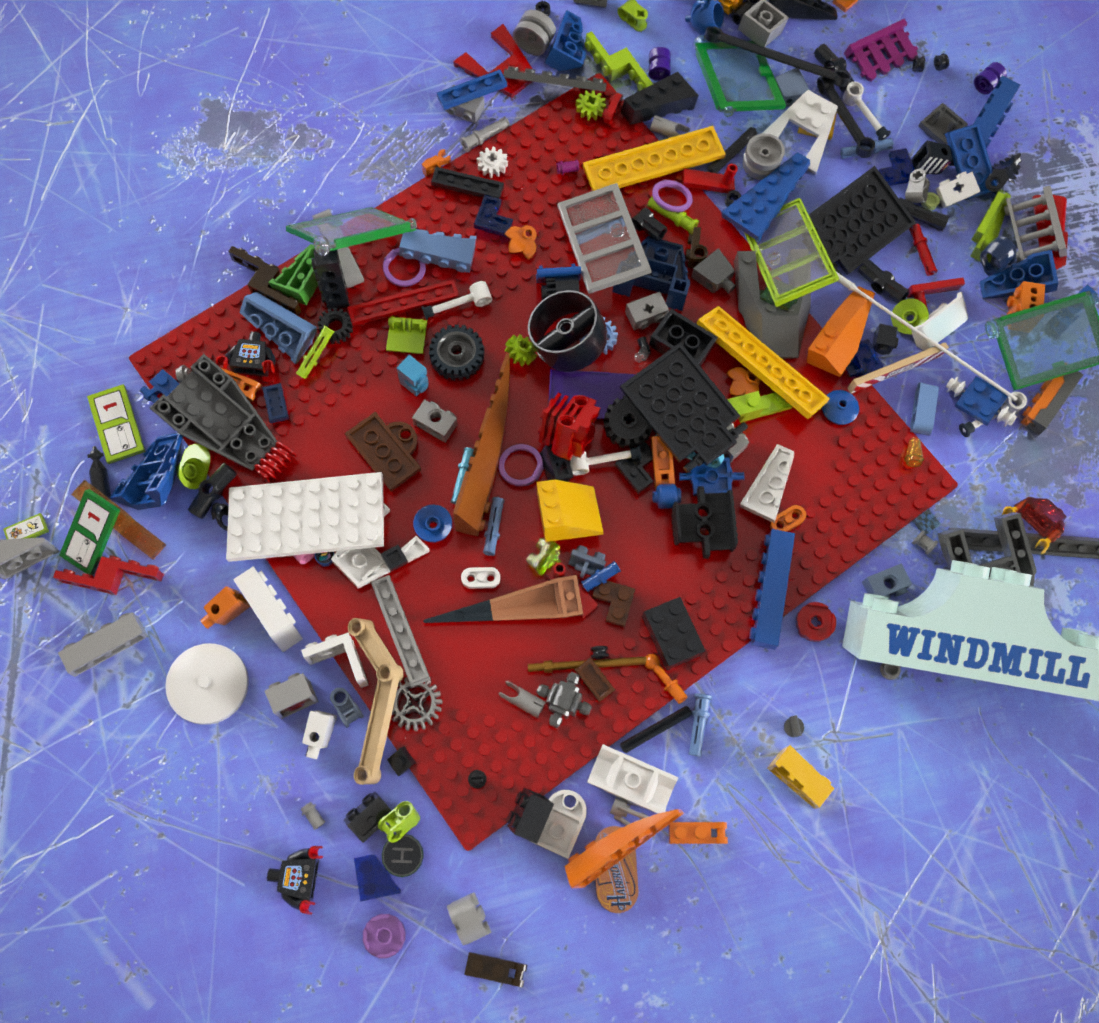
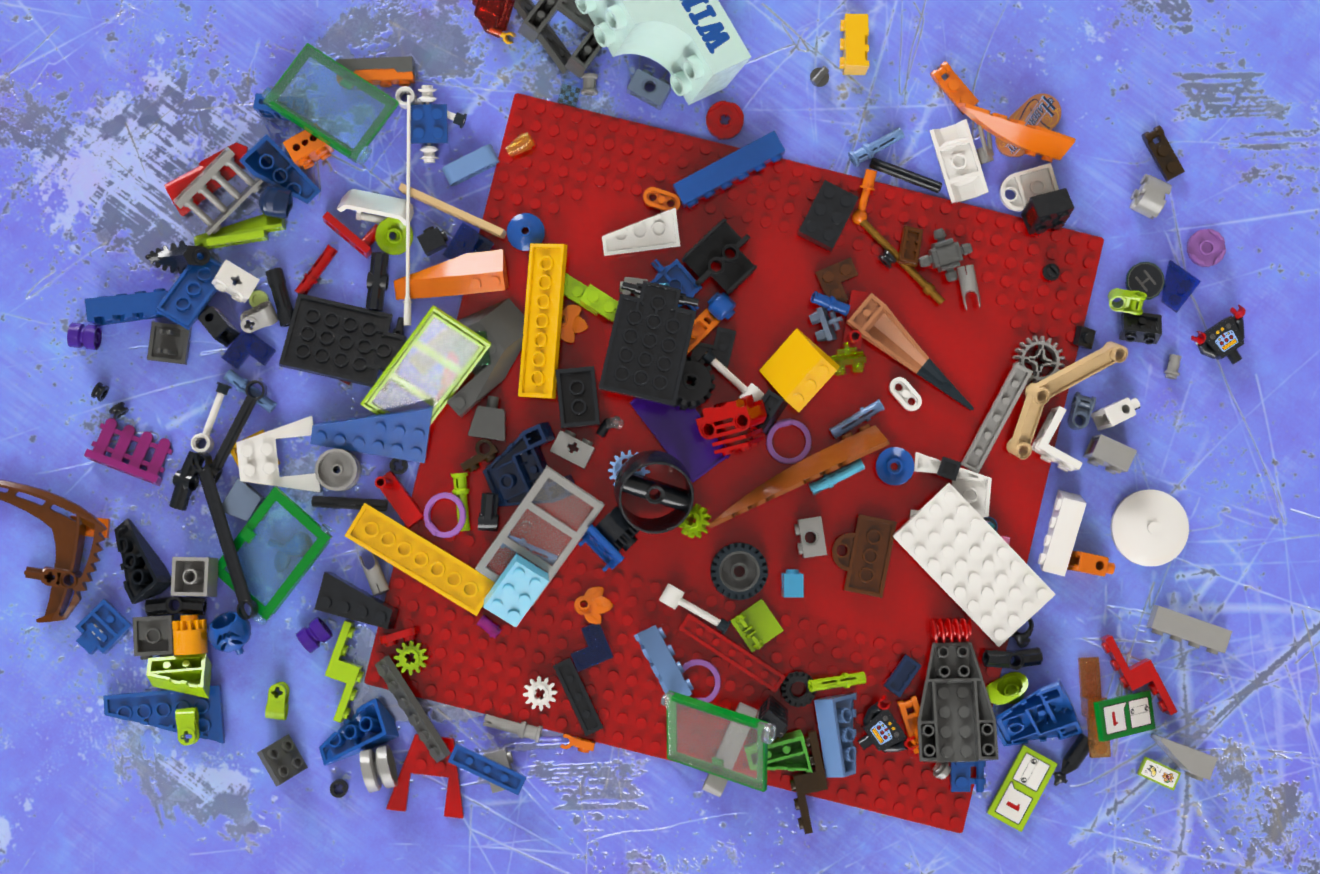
camera: 125 degrees left, 15 degrees up
none -> medium azure brick [483,554,549,627]

